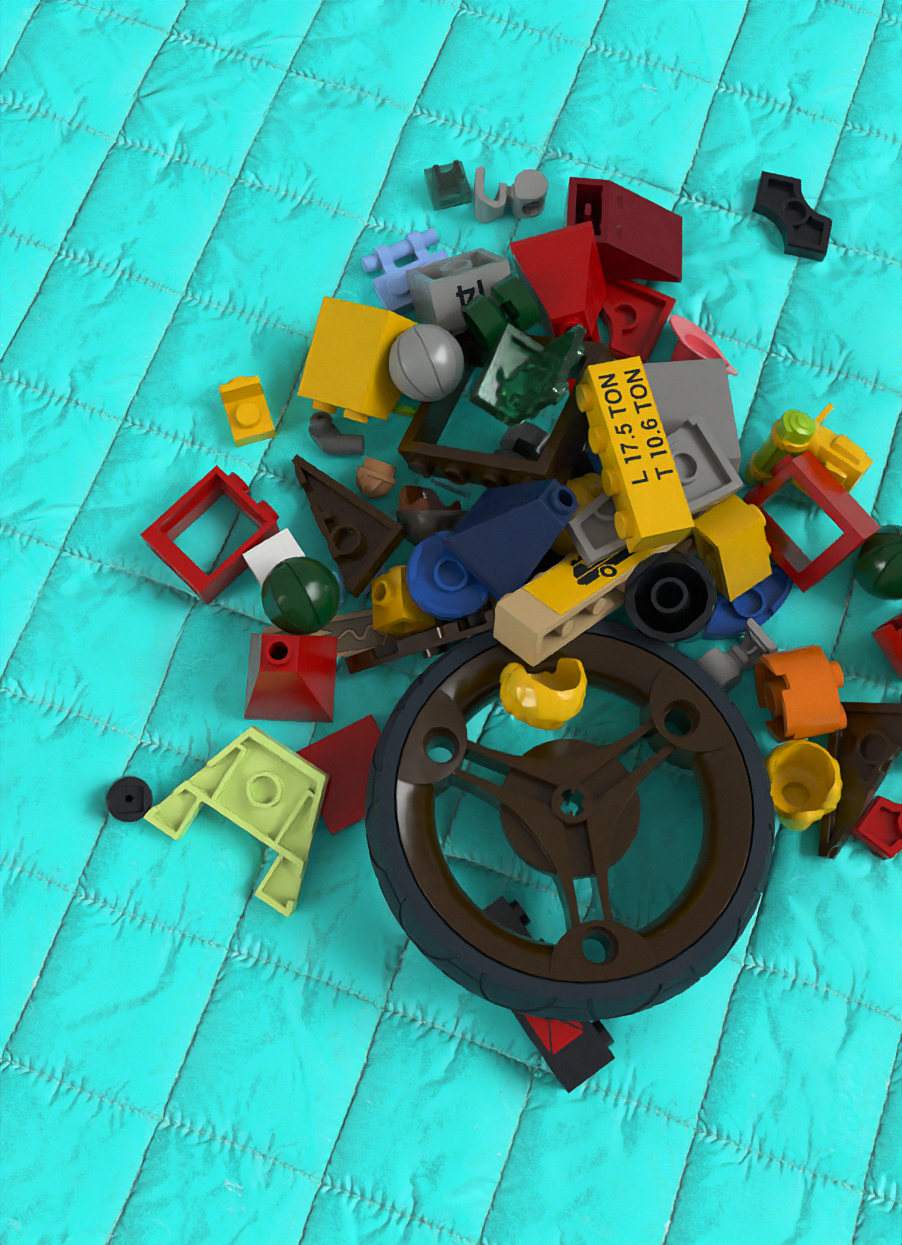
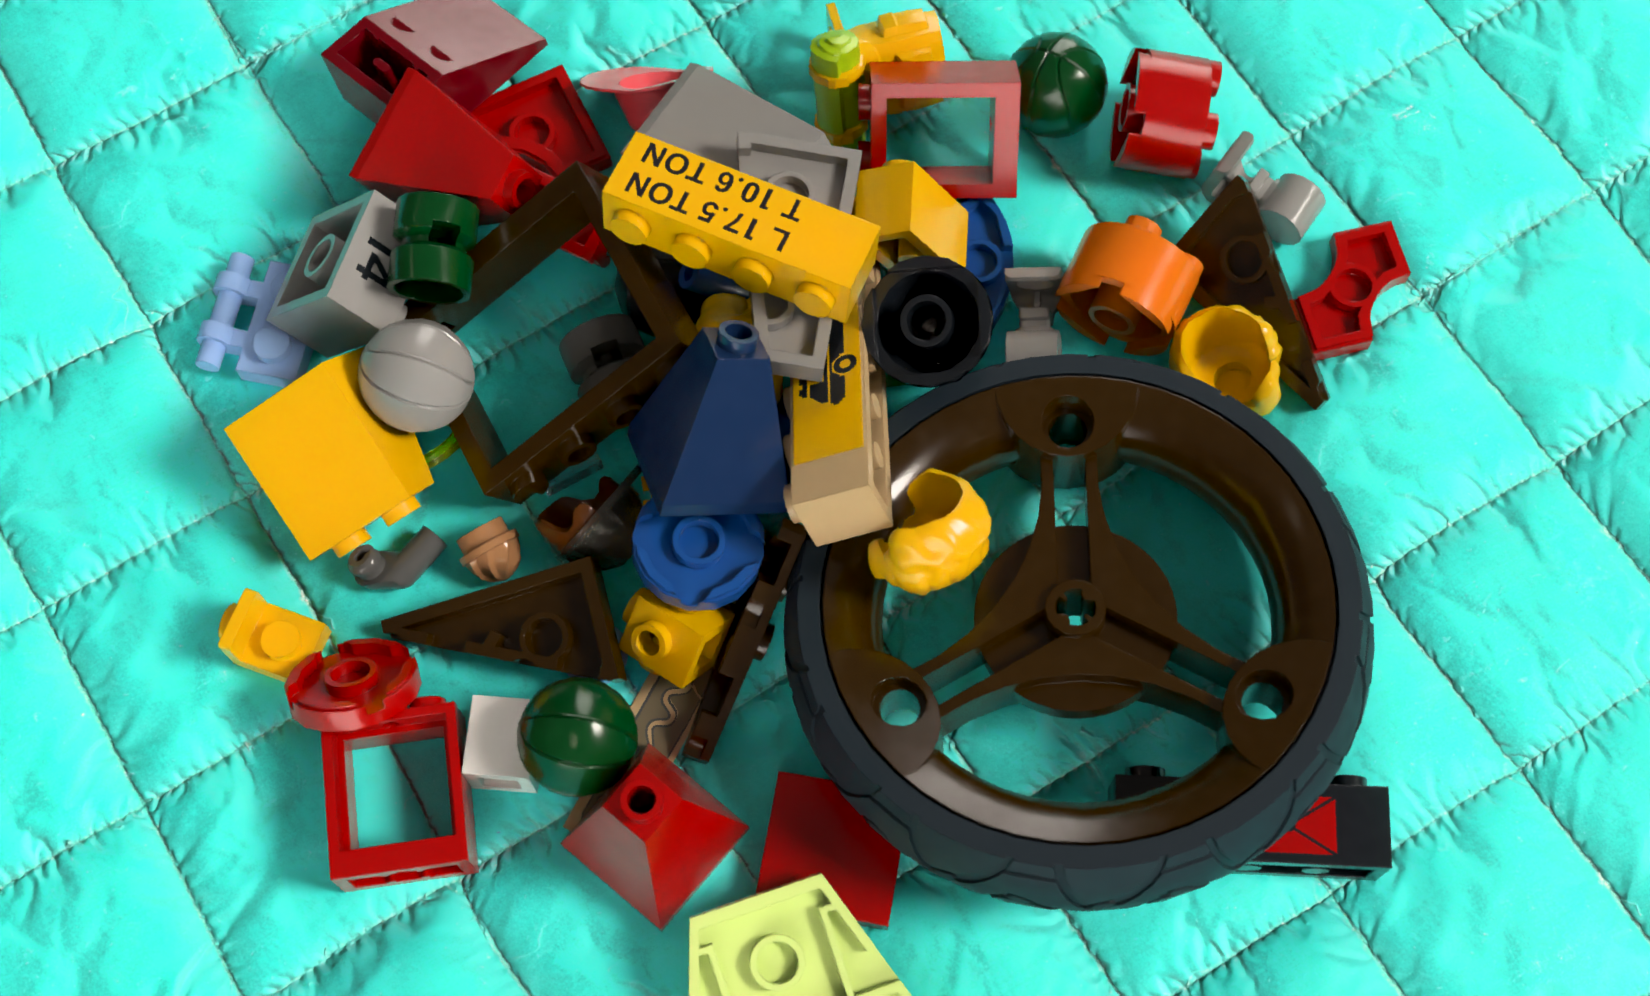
camera: 50 degrees left, 5 degrees down
clear smoke tile [424,160,472,211] -> none
clear green bracket [469,324,586,428] -> none
light grey leg [474,166,548,223] -> none
none -> red tile [284,638,422,732]

